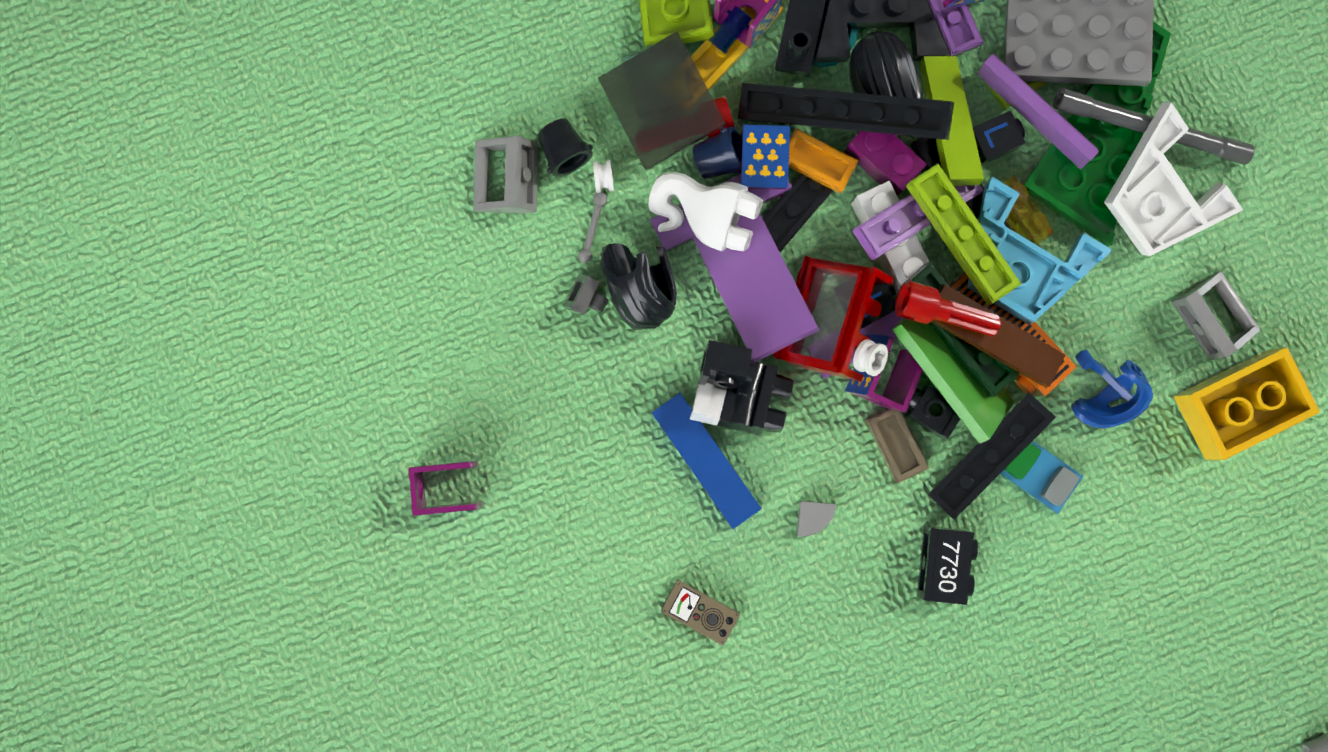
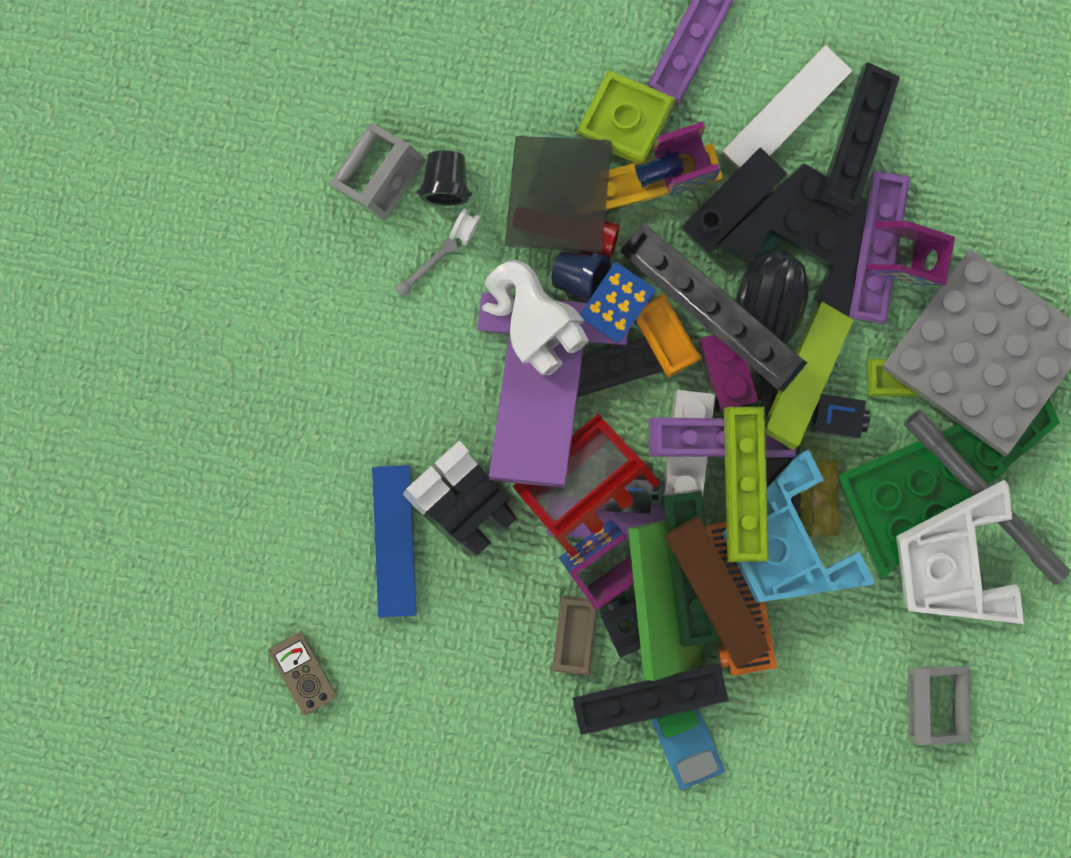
camera: 30 degrees right, 0 degrees up
magenta piece [409,461,482,516] -> none
flat silver tile [563,275,609,314] -> none
black hair [600,243,677,330] -> none
black brick [698,340,756,388] -> none
light grey tile [796,500,836,537] -> none
white bush [853,339,888,376] -> none
red piece [895,280,1001,336] -> none
black brick [917,525,978,605] -> none
medium lavender tile [977,54,1099,169] -> none
blue helmet [1071,350,1153,428] -> none
yellow brick [1173,347,1320,460] -> none

